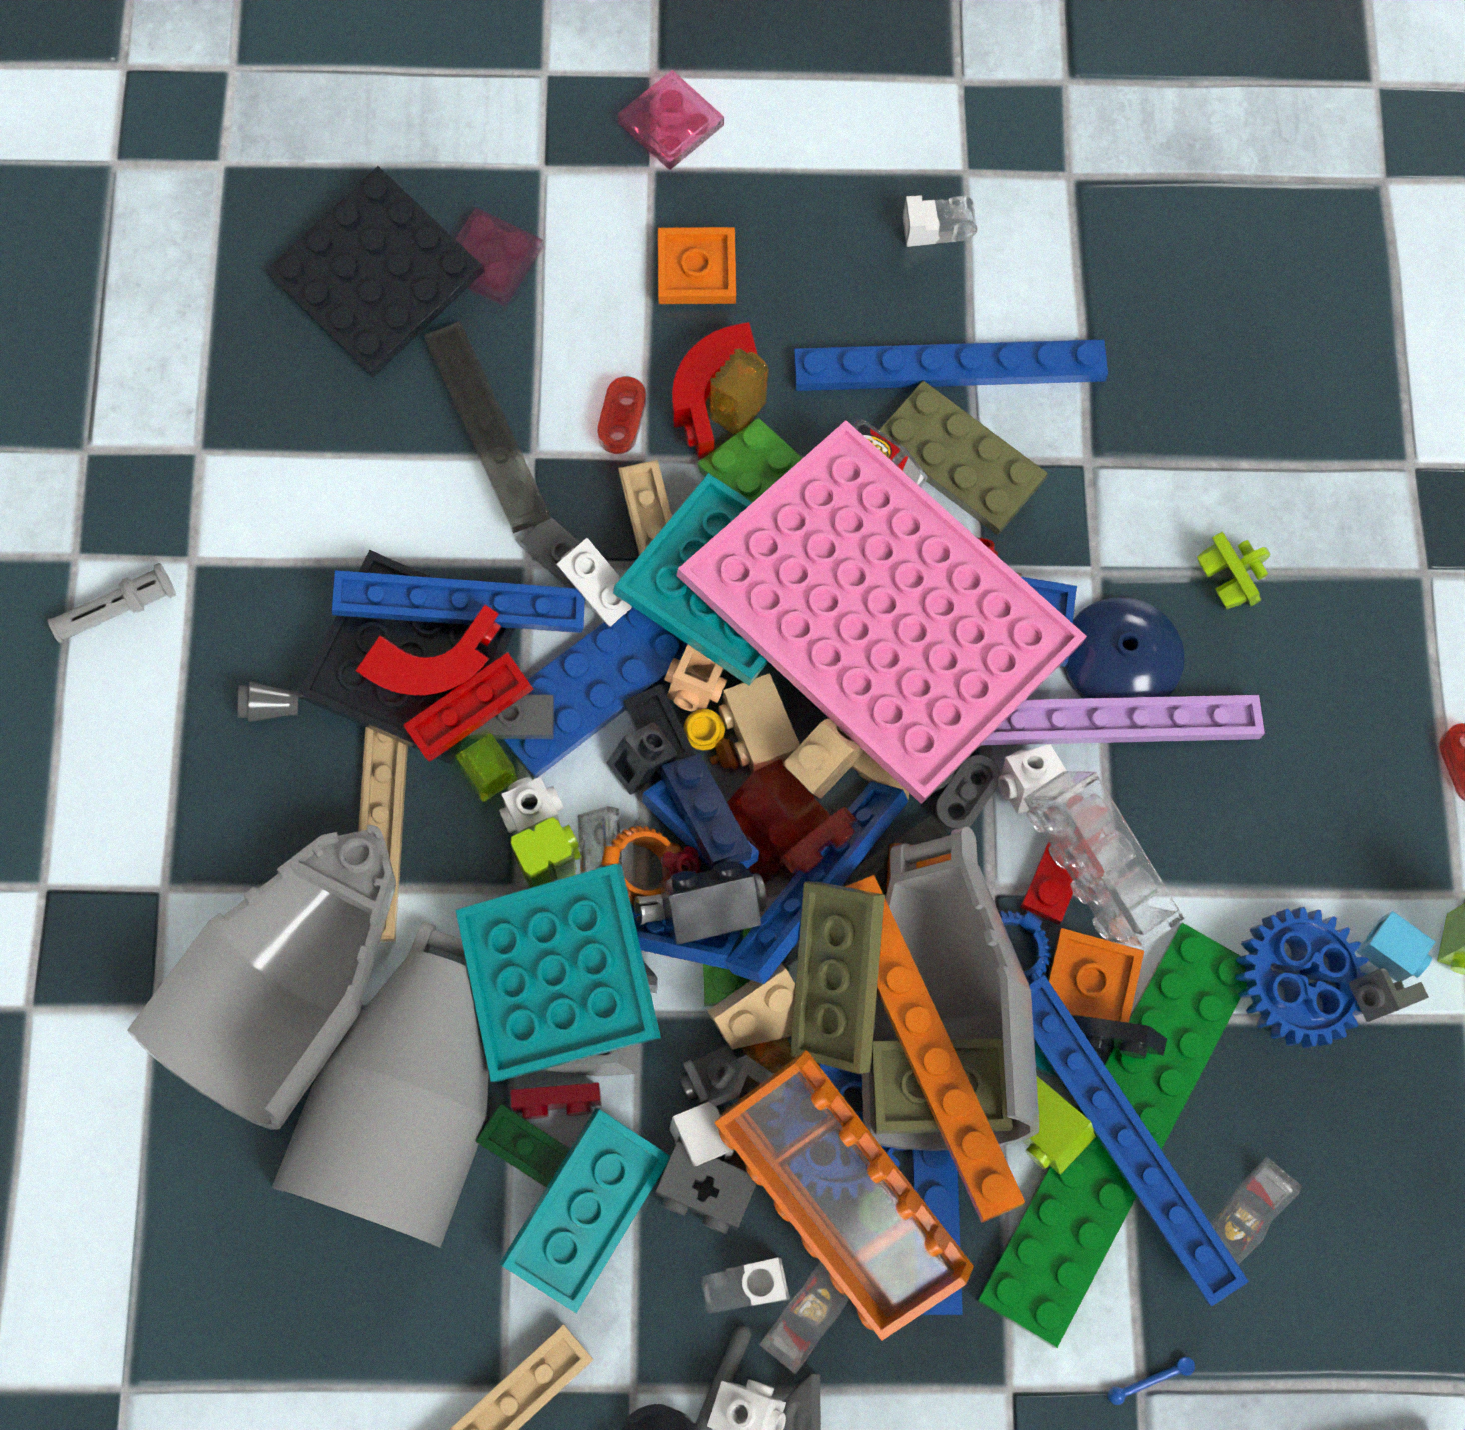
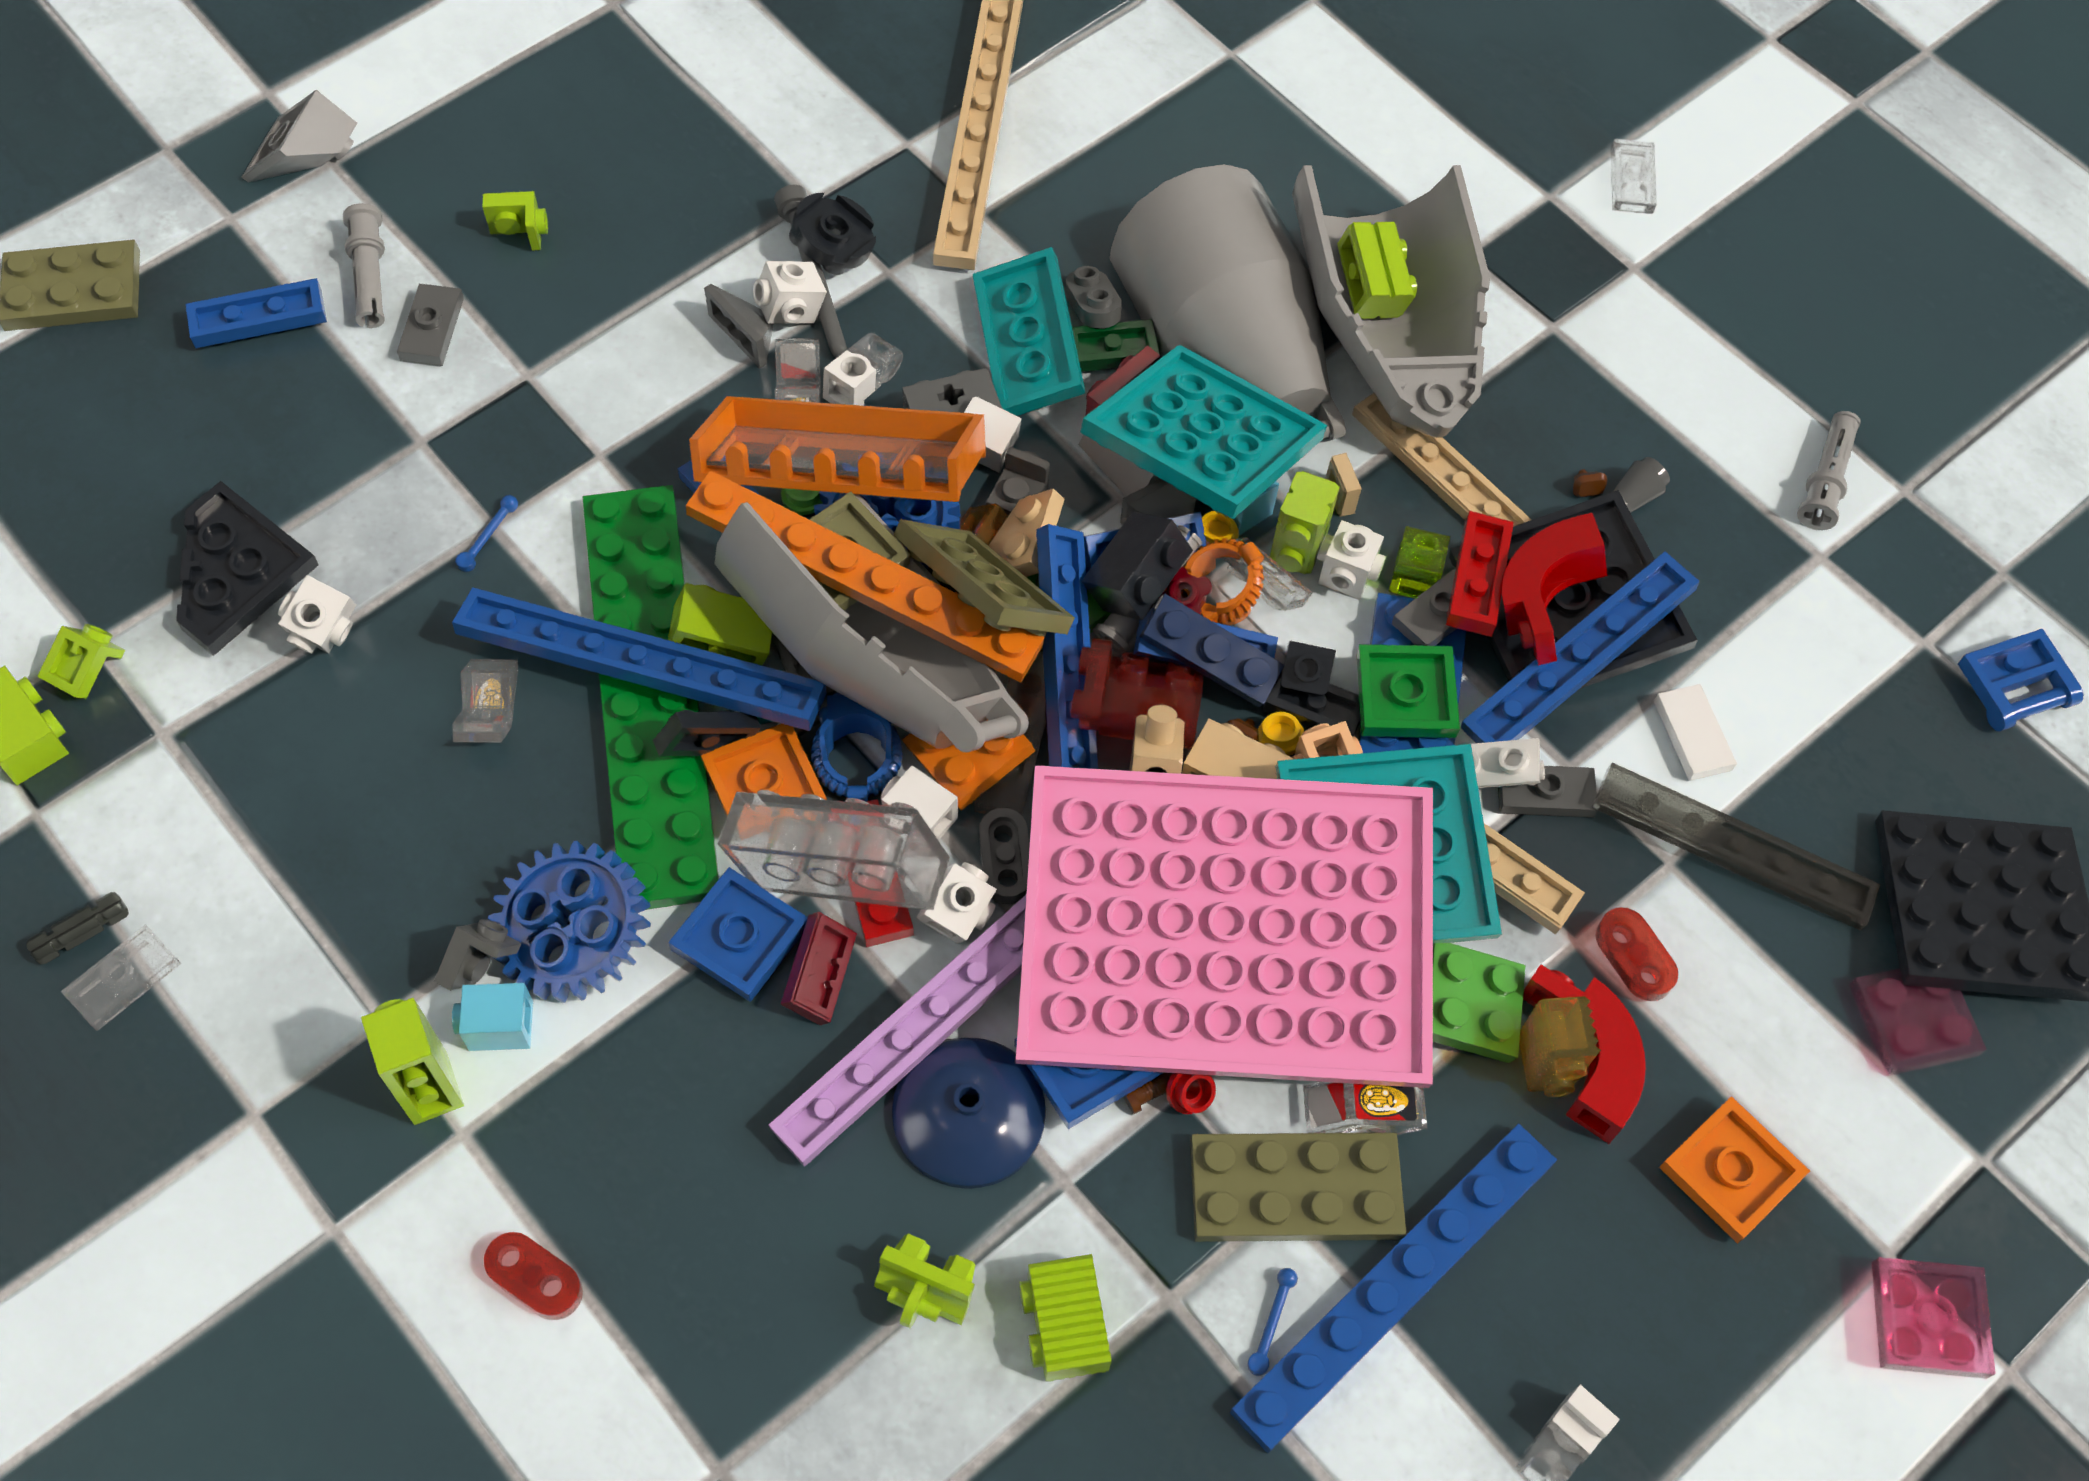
camera: 140 degrees right, 10 degrees down
dark grey bracket [708,1055,786,1108] -> none
none -> white brick [278,575,356,654]
none -> blue plate [668,867,808,1002]
none -> dark red plate [780,912,857,1025]
none -> white brick [881,765,958,852]
none -> lime brick [1019,1254,1112,1382]
none -> dark grey plate [1066,266,1121,328]
none -> blue hinge [1247,1268,1298,1376]
none -> tan tile [1325,453,1361,517]
none -> lime brick [1337,222,1417,319]
none -> green plate [1356,644,1460,738]
none -> reddish brown rock [1573,469,1607,497]
none -> white tile [1654,684,1737,781]
none -> blue plate [1957,628,2084,732]

